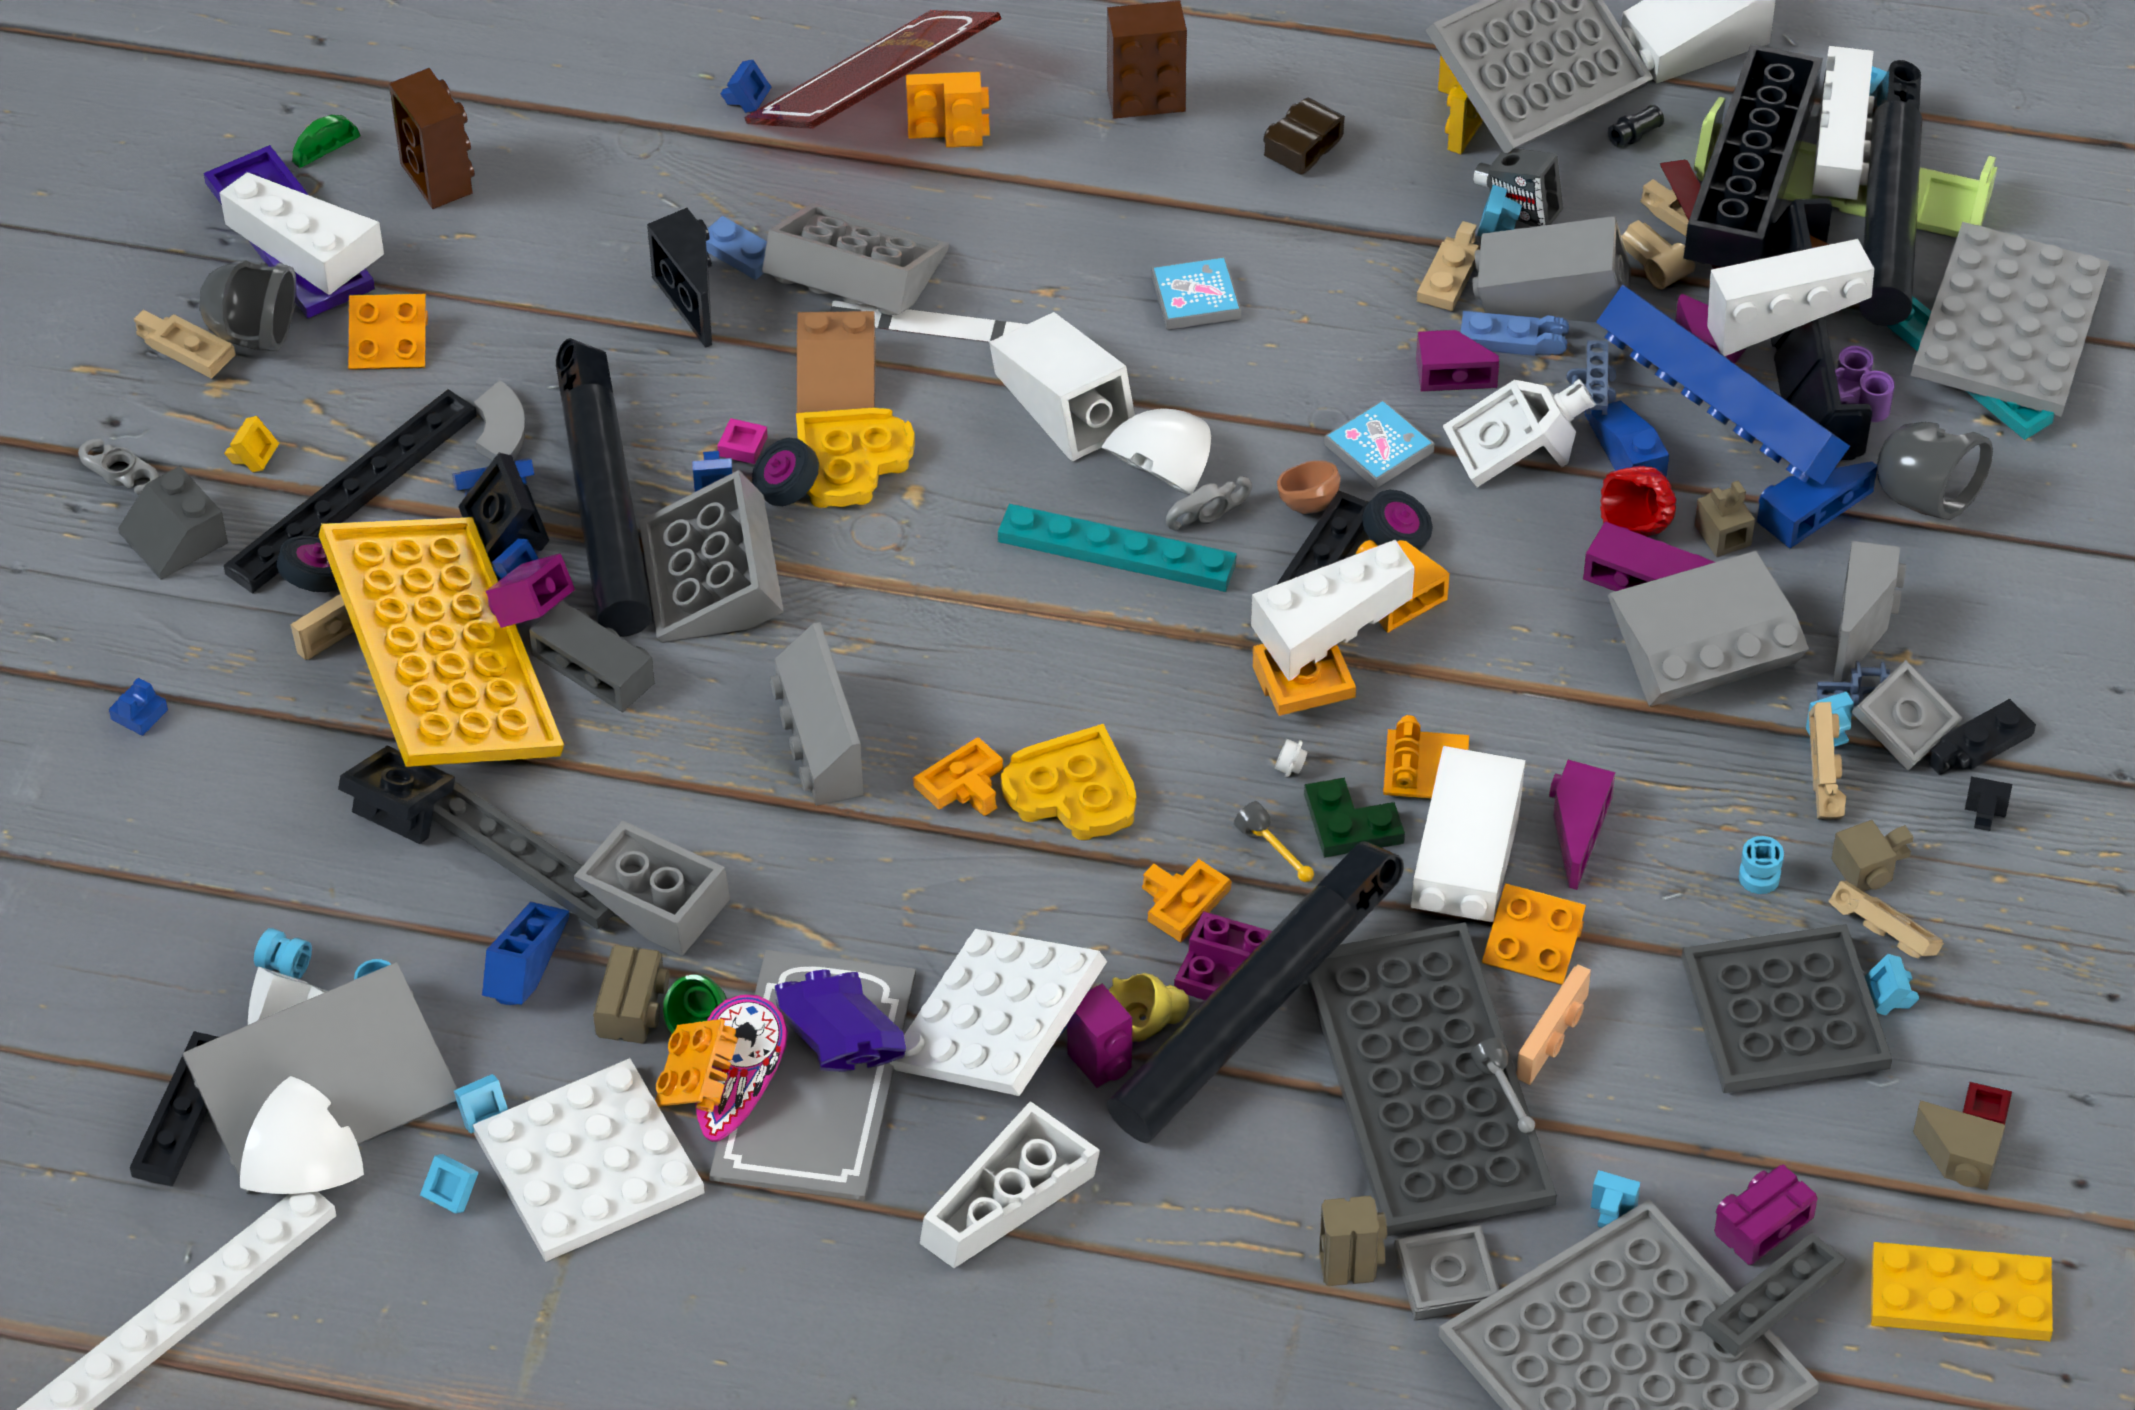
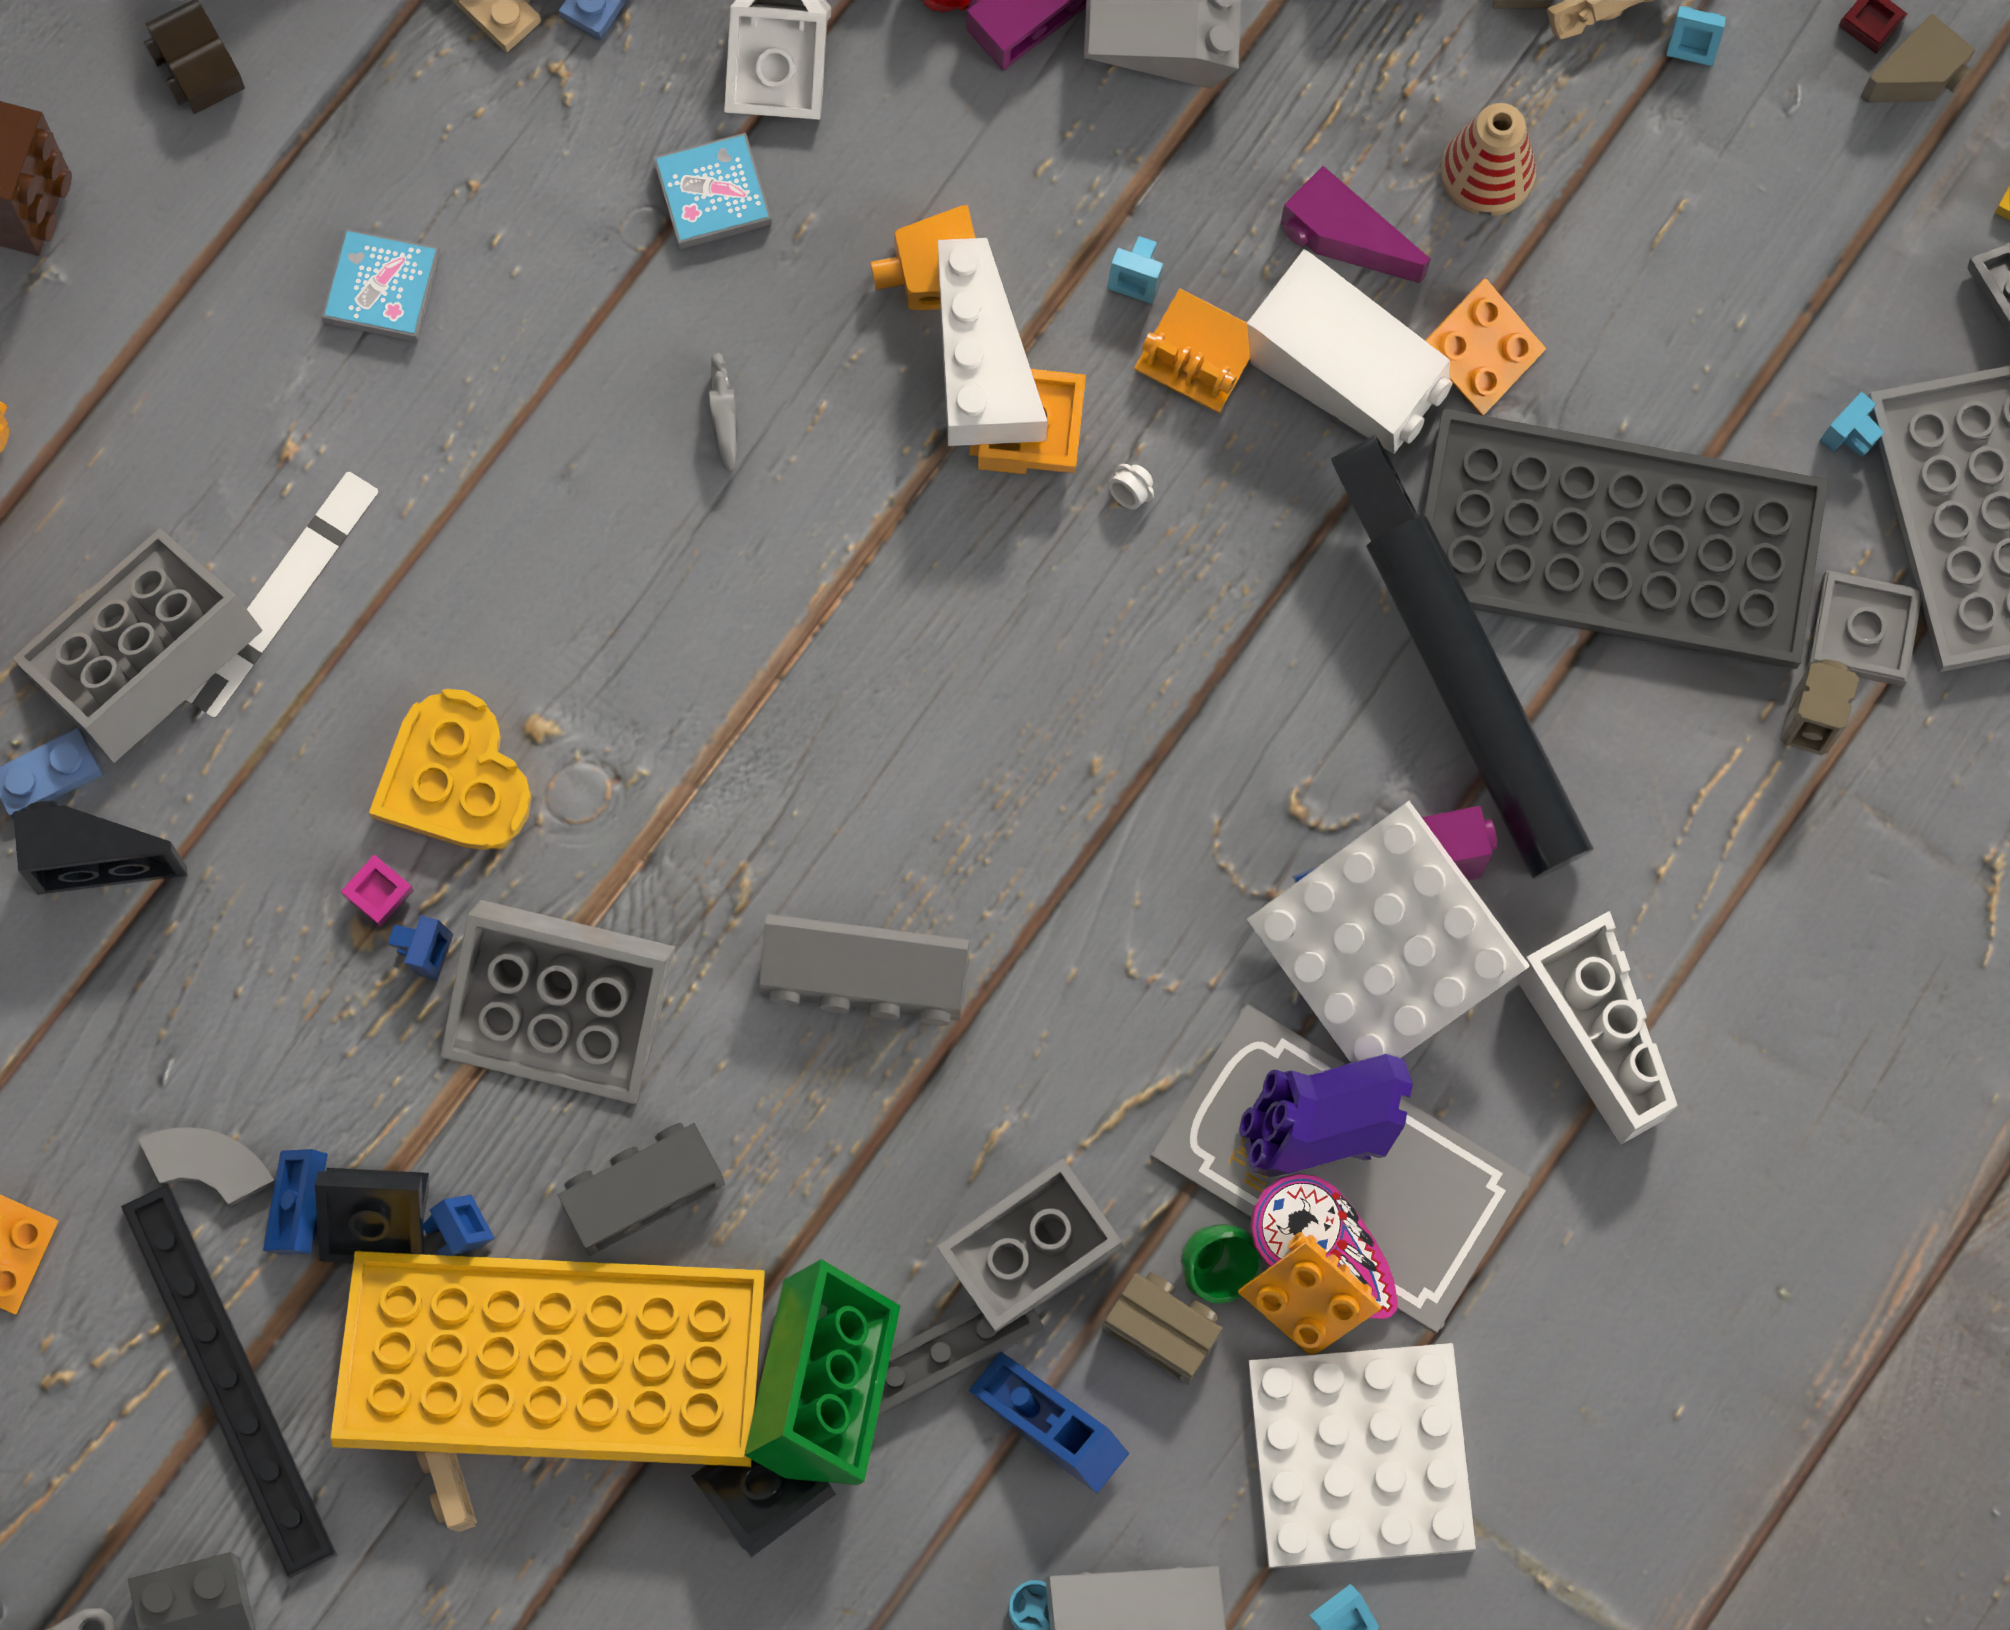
camera: 70 degrees left, 25 degrees up
yellow tile [224,416,279,472] -> none
black wheel [277,536,339,593] -> none
medium azure tile [454,1074,508,1133] -> none
magenta brick [486,553,575,628] -> none
black piece [556,338,652,637] -> none
black wheel [752,438,819,507] -> none
medium nougat slope [797,311,876,413] -> none
light orange hinge [913,737,1004,816] -> none
white slope [989,312,1135,461] -> none
teal plate [998,503,1237,592] -> none
yellow plate [1001,724,1137,840] -> none
white brick [1101,409,1211,494] -> none
light yellow piece [1109,973,1190,1042] -> none
light orange hinge [1142,859,1232,943] -> none
magenta slope [1174,911,1272,1000] -> none
hinge [1234,801,1314,882] -> none
black plate [1276,491,1369,585] -> none
nougat piece [1277,461,1341,514] -> none
dark green plate [1304,777,1405,858] -> none
black wheel [1362,489,1433,551] -> none
magenta slope [1416,330,1500,392] -> none
hinge [1470,1037,1535,1133] -> none
light nougat plate [1516,964,1591,1085] -> none
dark grey plate [1681,924,1892,1093] -> none
magenta brick [1714,1164,1818,1265] -> none
medium azure wheel [1738,836,1784,894] -> none
none -> green slope [744,1259,900,1485]
none -> medium azure tile [1107,236,1164,304]
none -> tan cone [1440,103,1537,216]

